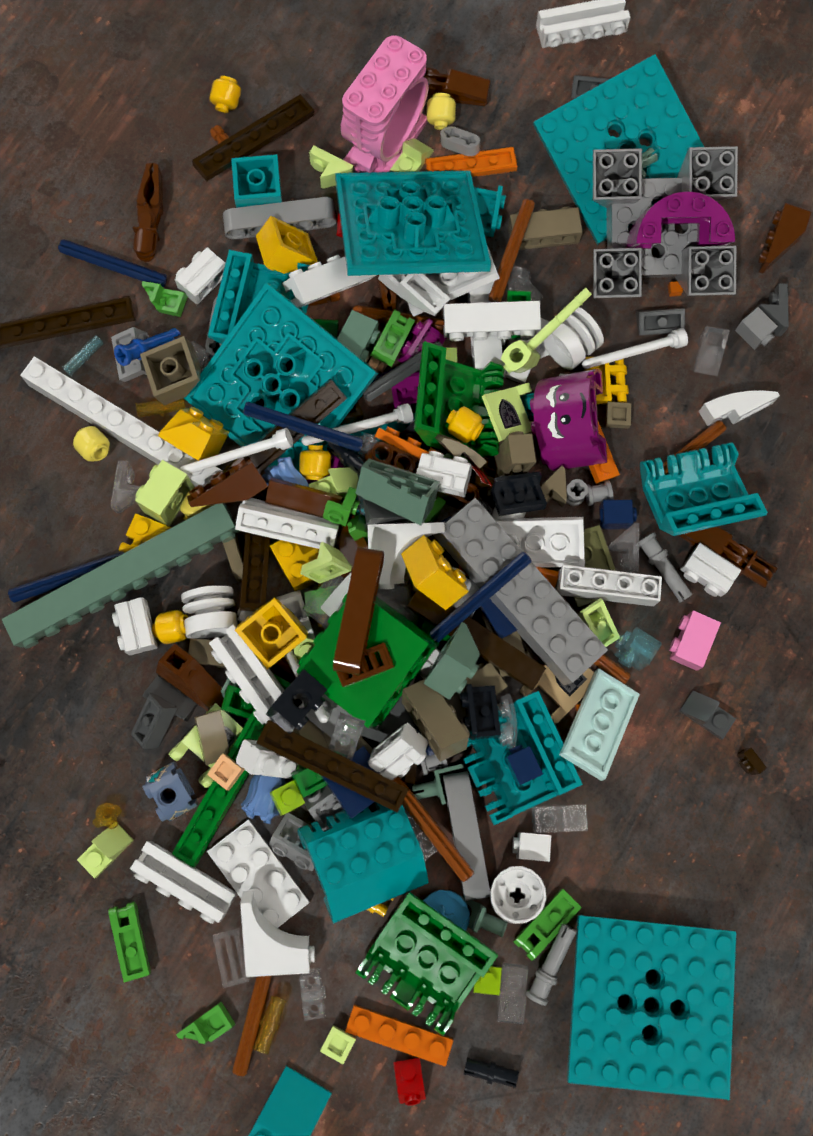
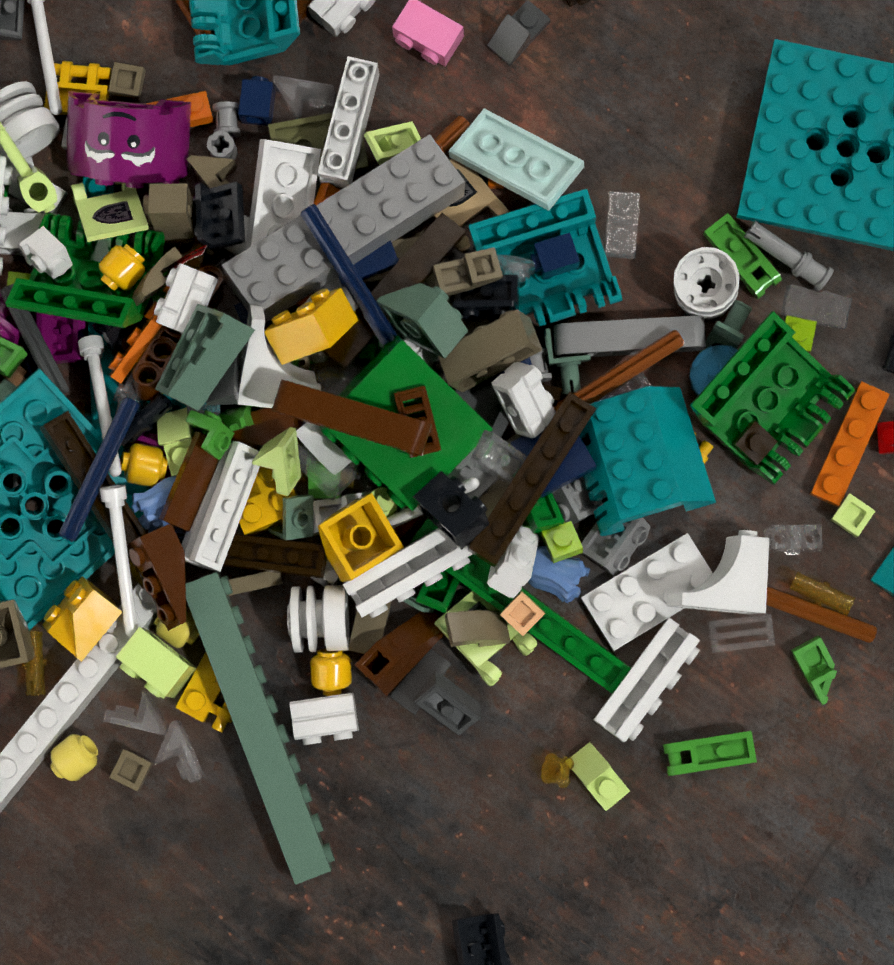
camera: 70 degrees left, 5 degrees up
dark blue axle [8,552,124,602] -> none
sand blue brick [143,761,198,822] -> none
white brick [512,832,551,862] -> none
clear light blue brick [614,627,662,671] -> none
light grey pin [636,532,693,603] -> none
none -> white brick [19,226,73,280]
none -> dark tan plate [109,749,153,792]
none -> clear slope [154,720,206,783]
none -> sand green bracket [268,494,313,540]
none -> dark tan slope [432,247,503,296]
none -> dark brown plate [732,421,778,465]

